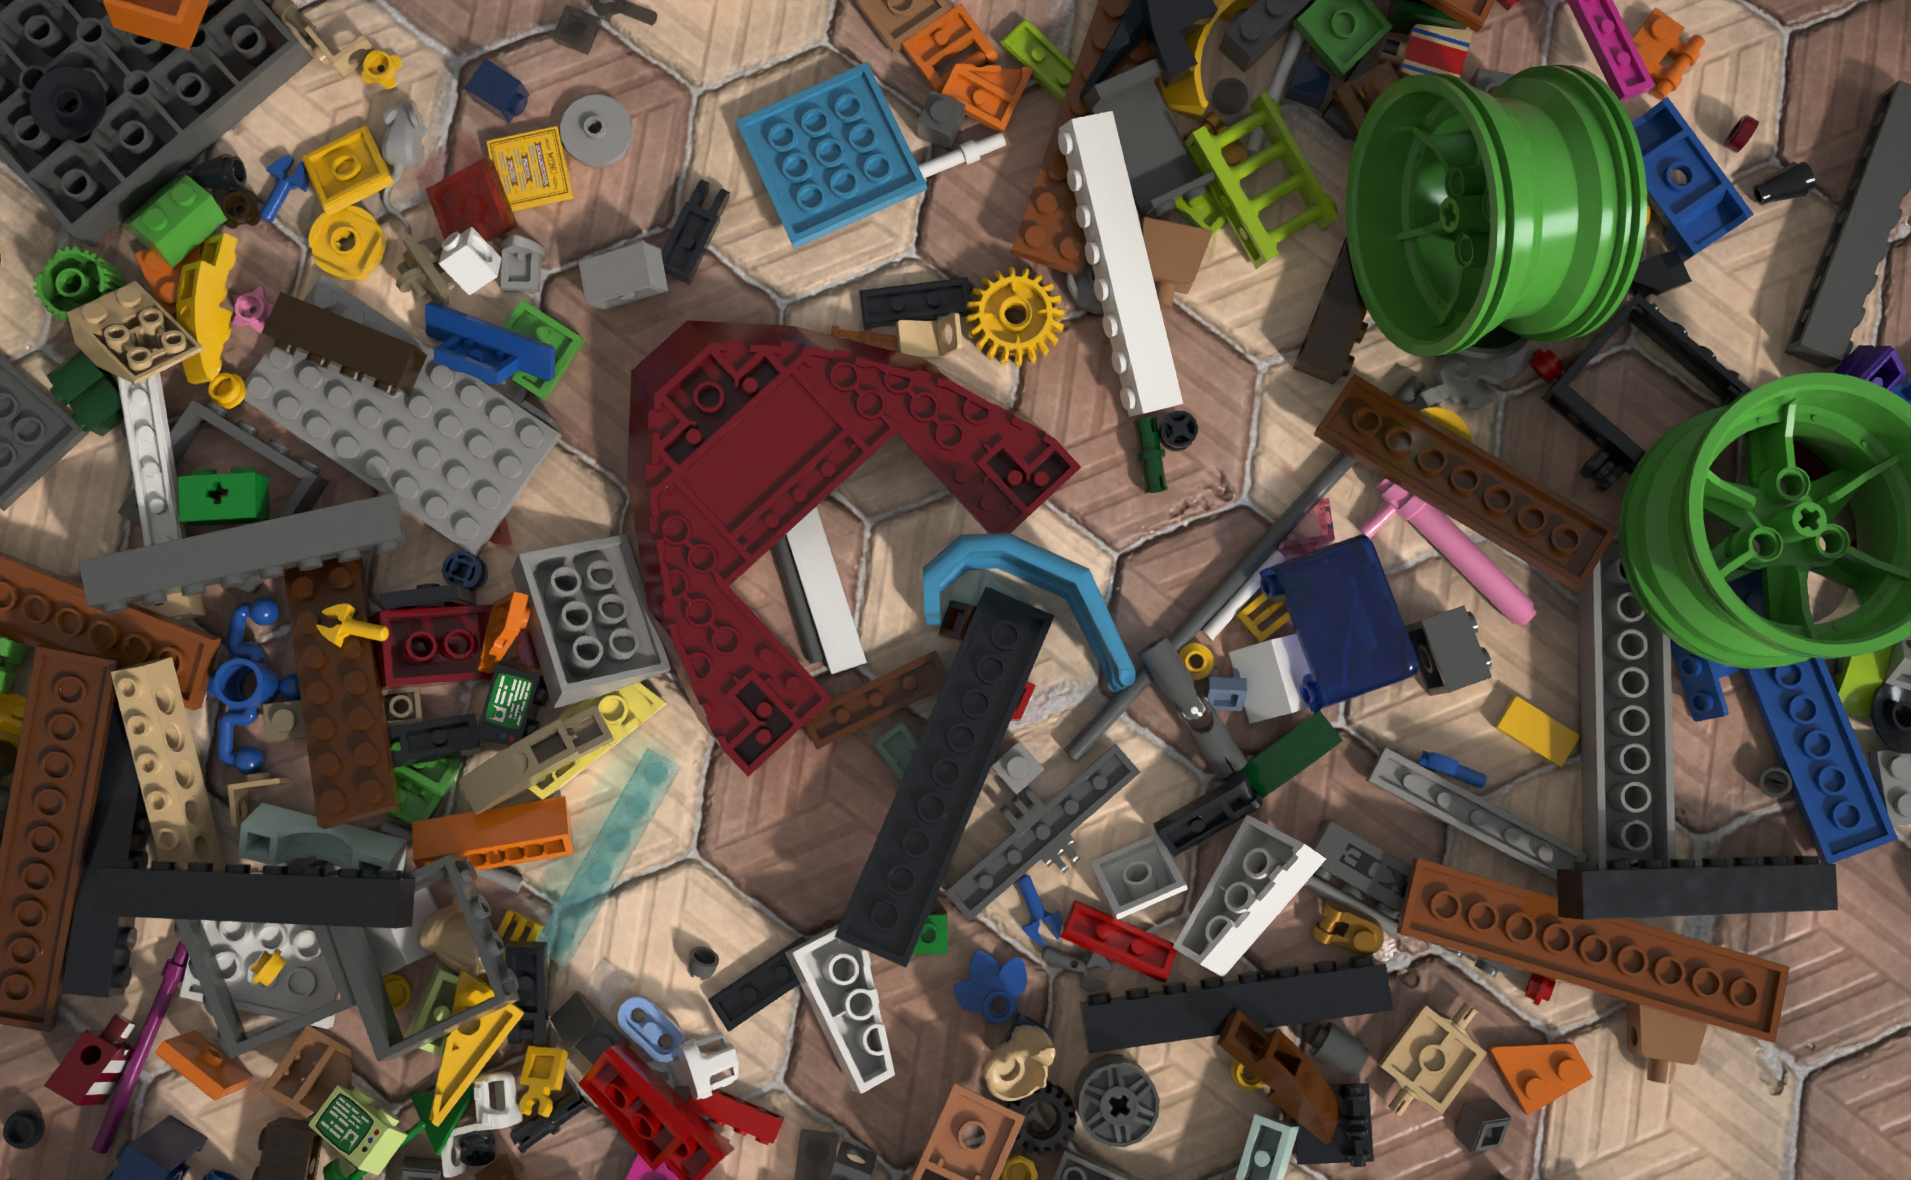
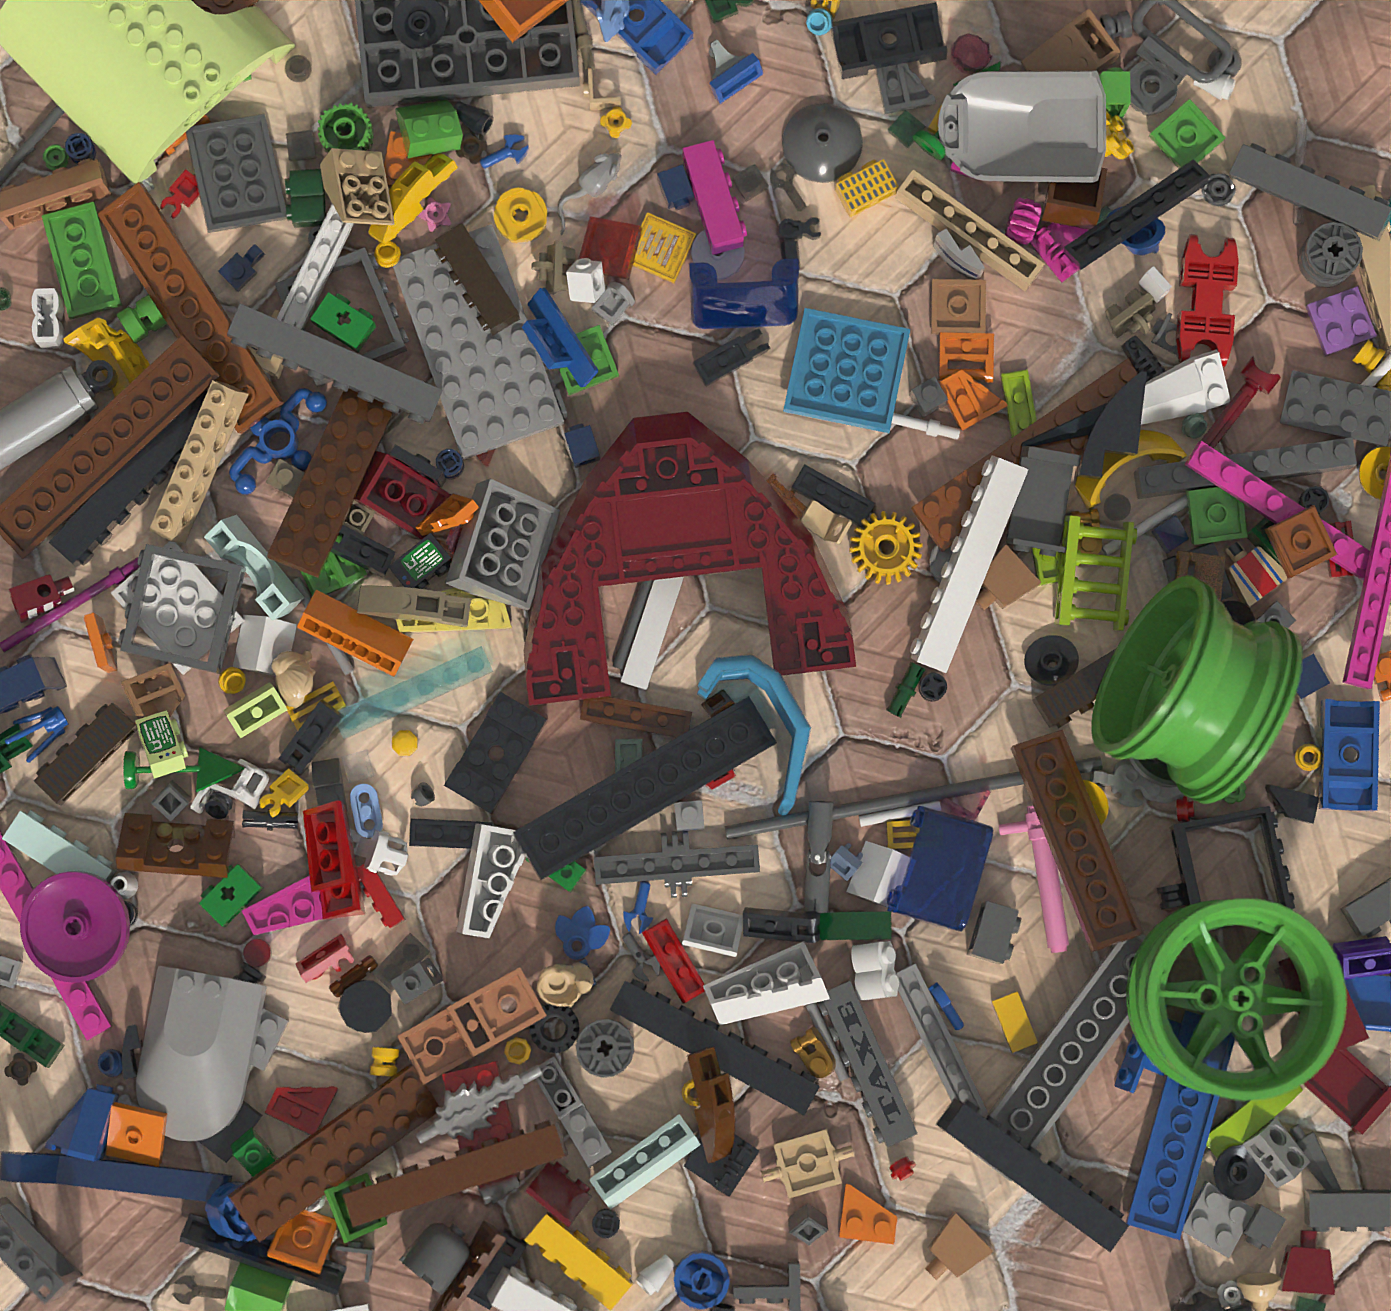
camera: 35 degrees right, 0 degrees up
black brick [93,859,416,929] -> none
tan bracket [228,772,291,828] -> none
yellow plate [250,948,287,987] -> none
yellow tile [301,124,395,216] -> none
yellow bar [316,603,389,648] -> none
dark grey window [329,854,520,1062] -> none
yellow wing [429,968,524,1127] -> none
light grey brick [579,239,668,310] -> none
yellow plate [1178,643,1214,681] -> none
dark grey brick [1309,1022,1369,1076] -> none
dark orange plate [1396,858,1790,1043] -> none
dark grey hinge [1759,767,1792,799] -> none
none -> dark blue plate [218,244,265,292]
none -> clear smoke plate [286,130,317,162]
none -> yellow tile [392,730,418,756]
none -> black piece [444,692,548,814]
none -> dark blue brick [564,424,600,468]
none -> dark pink brick [682,140,747,255]
none -> clear blue windscreen [689,258,799,329]
none -> black bar [777,217,821,272]
none -> white brick [852,941,899,1001]
none -> black dish [1024,635,1079,686]

